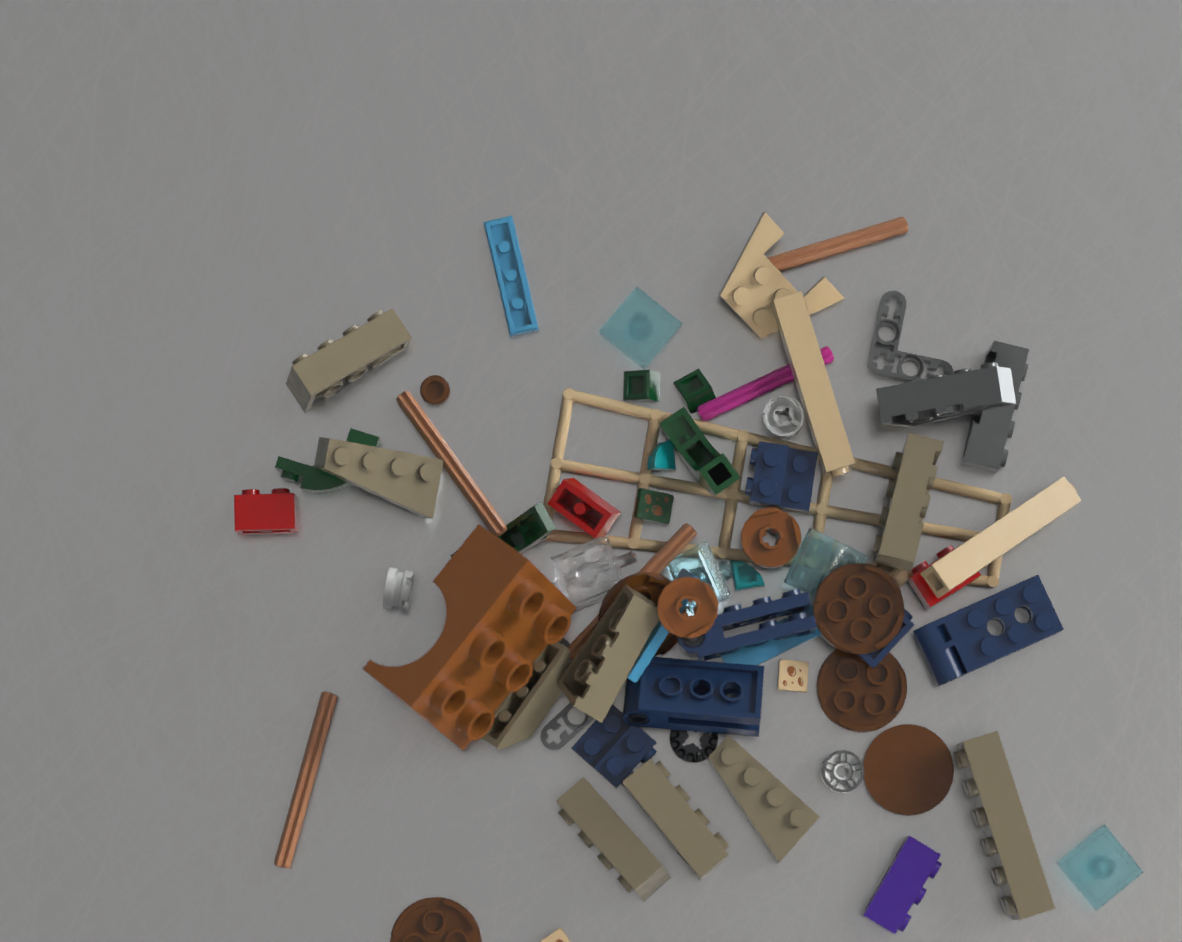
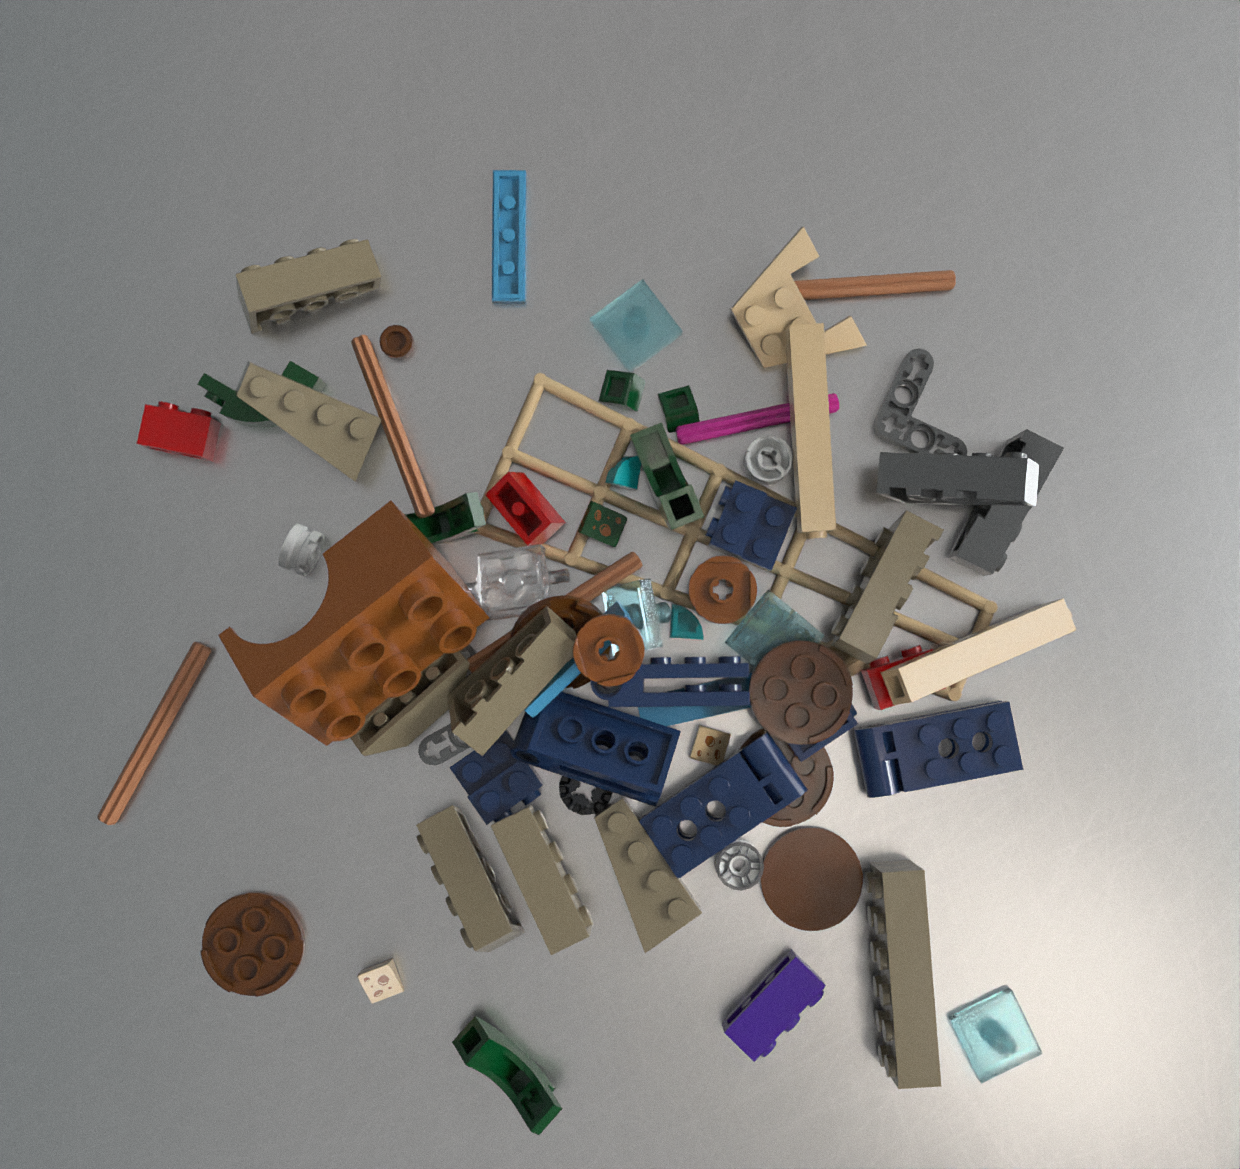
camera: 15 degrees right, 5 degrees up
none -> dark blue hinge [639,732,808,879]

